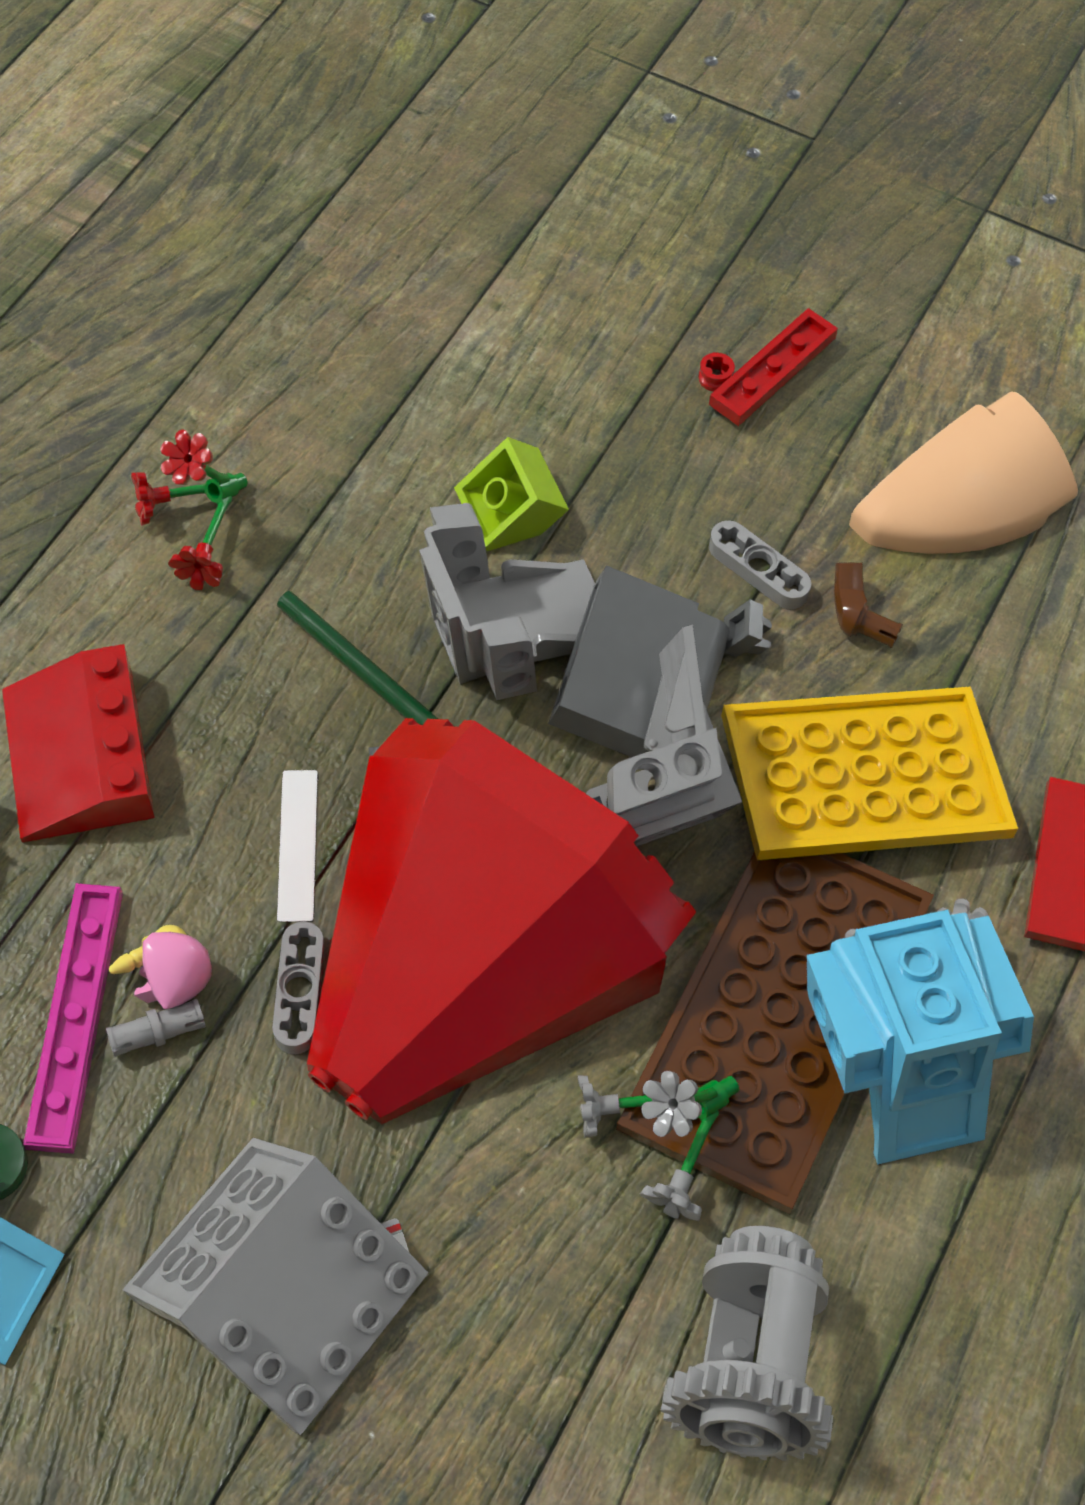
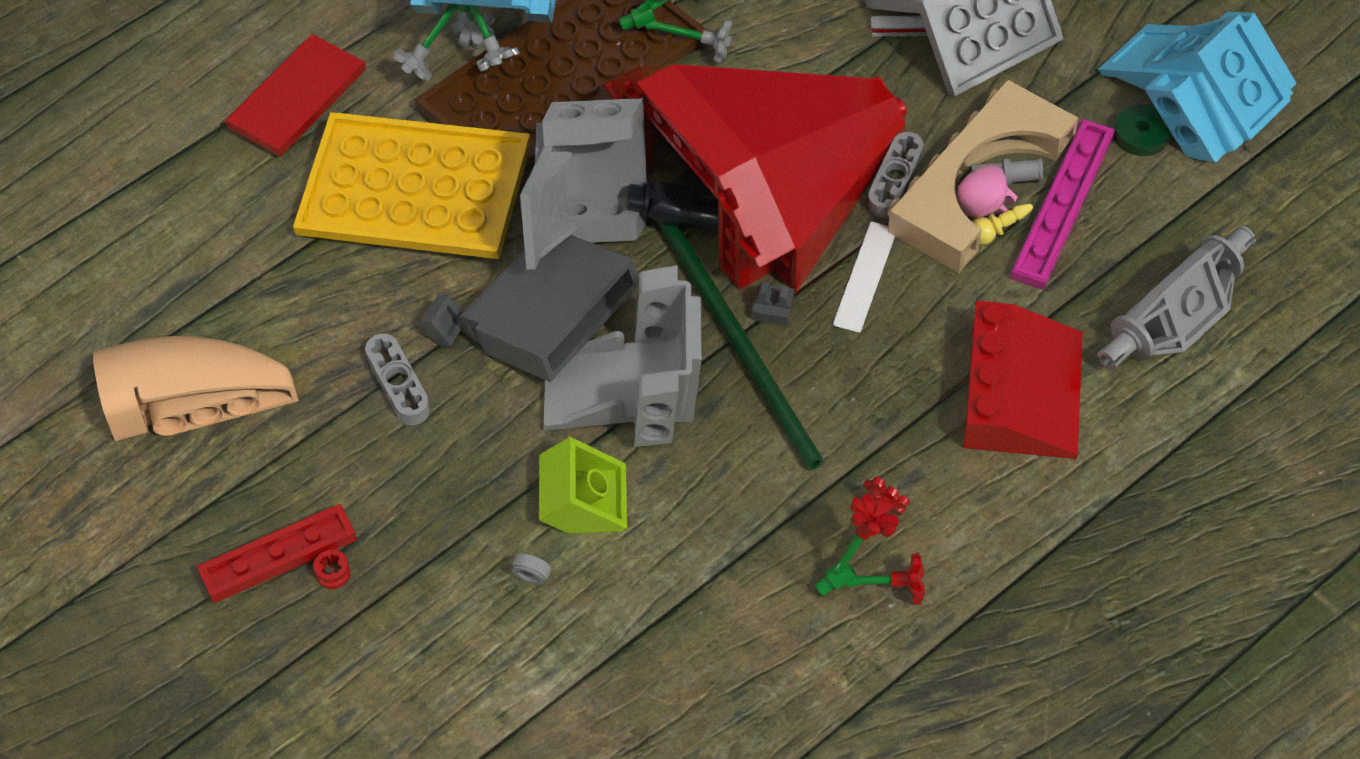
camera: 155 degrees left, 5 degrees down
reddish brown arm [834,562,903,648] -> none
none -> light grey tile [510,553,552,585]
none -> tan arch [887,80,1078,273]

